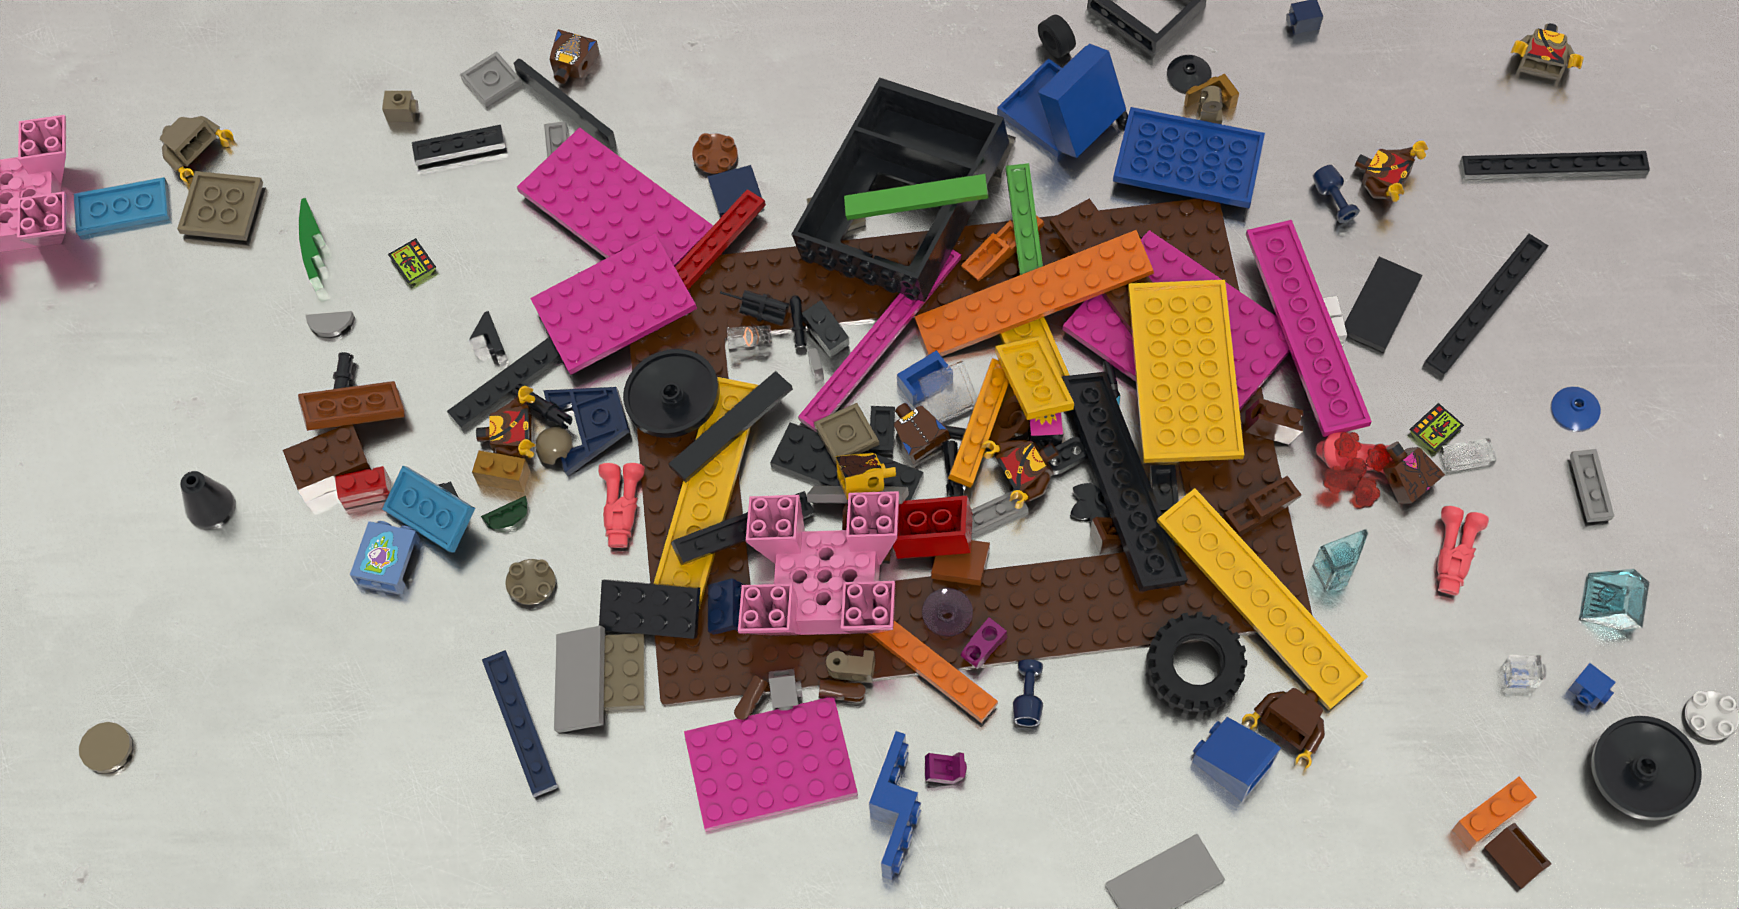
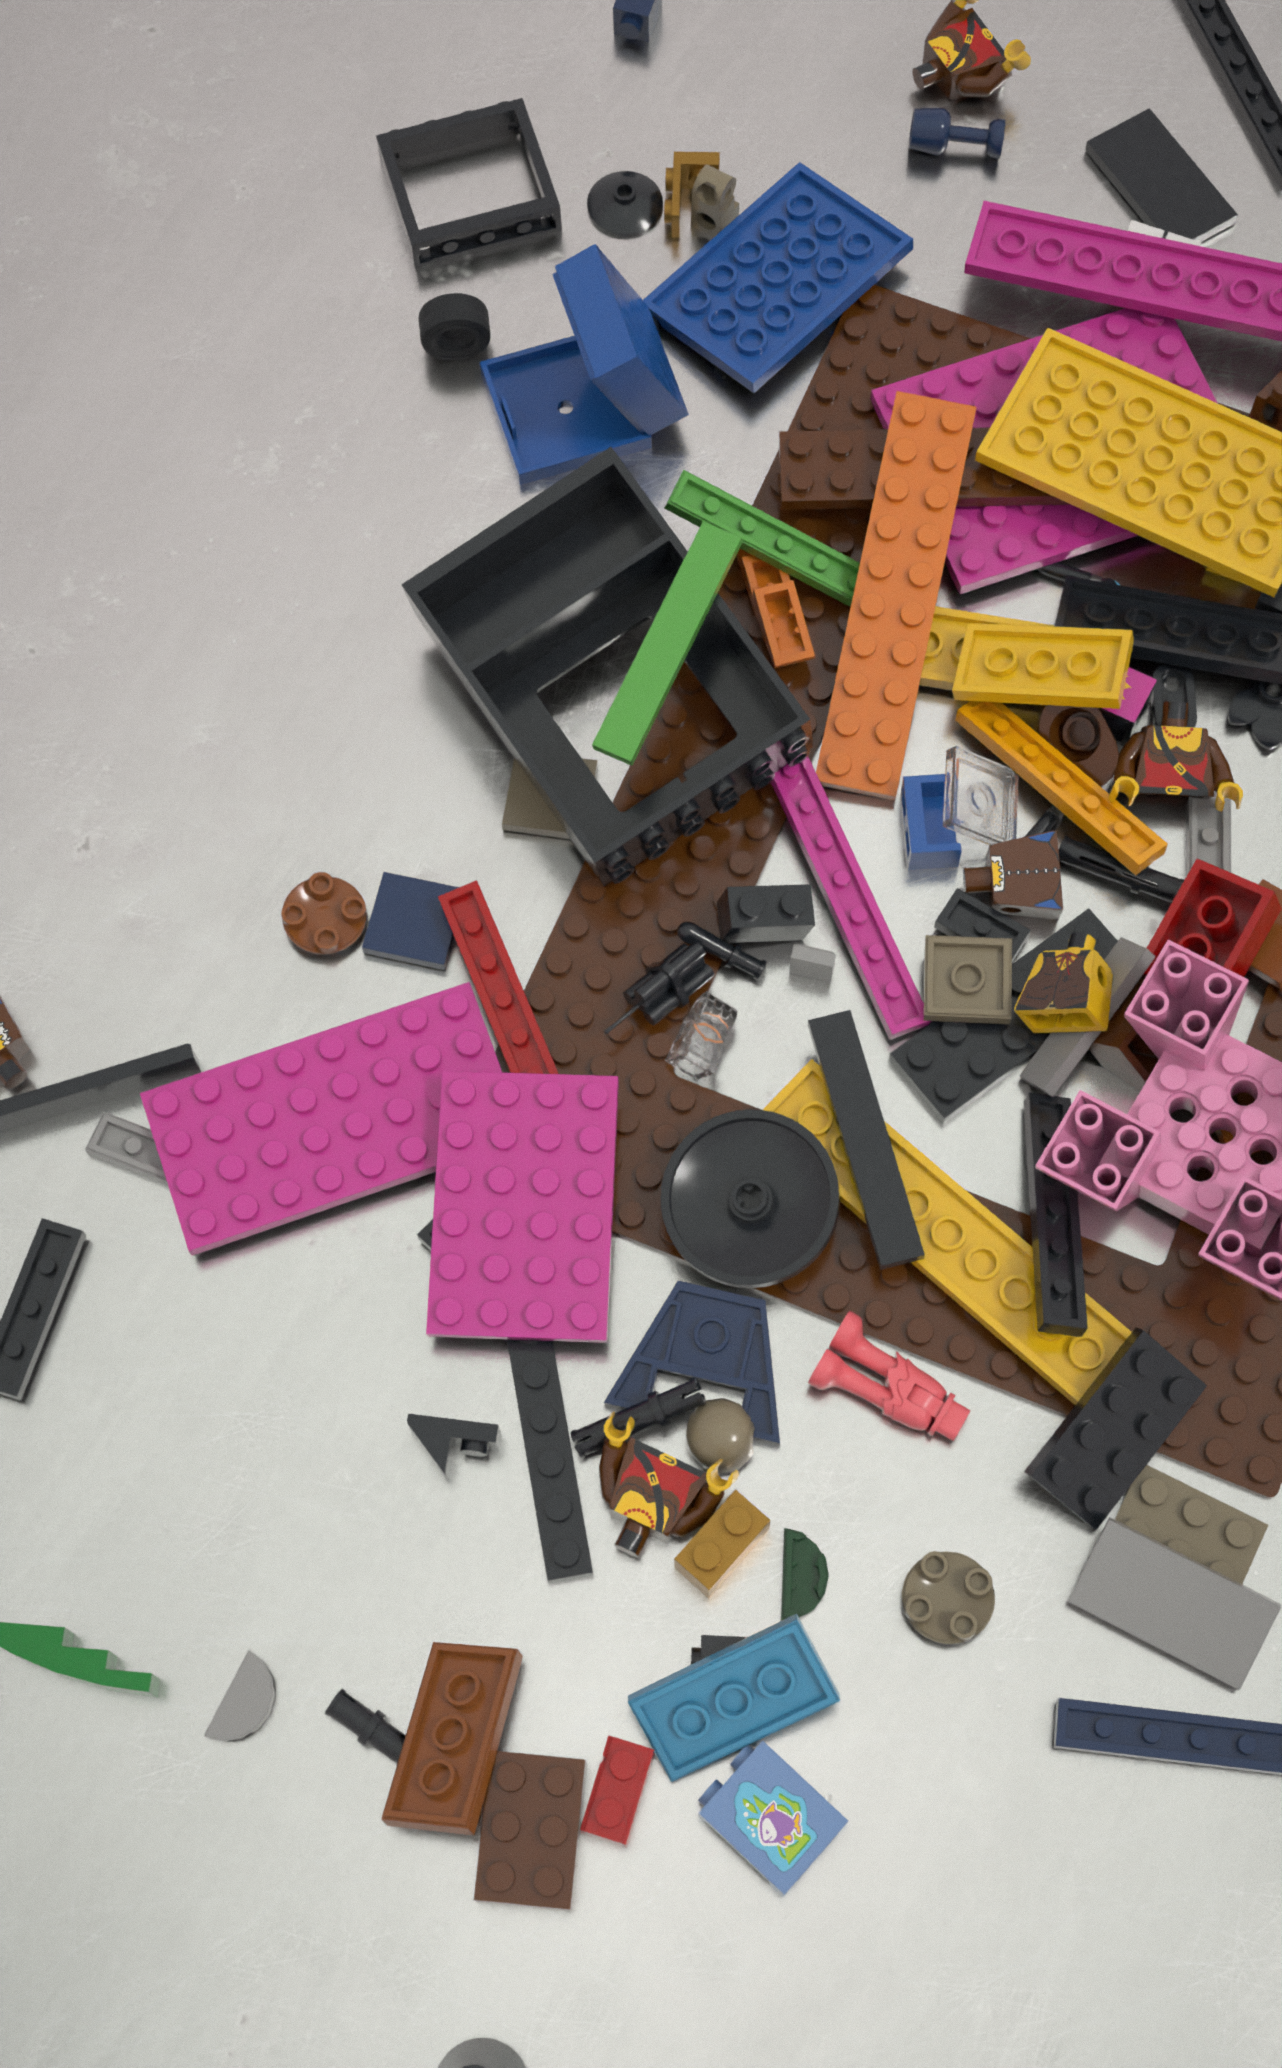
camera: 60 degrees left, 5 degrees up
piece [388,238,436,284] -> none
dark blue bracket [708,578,745,635] -> none

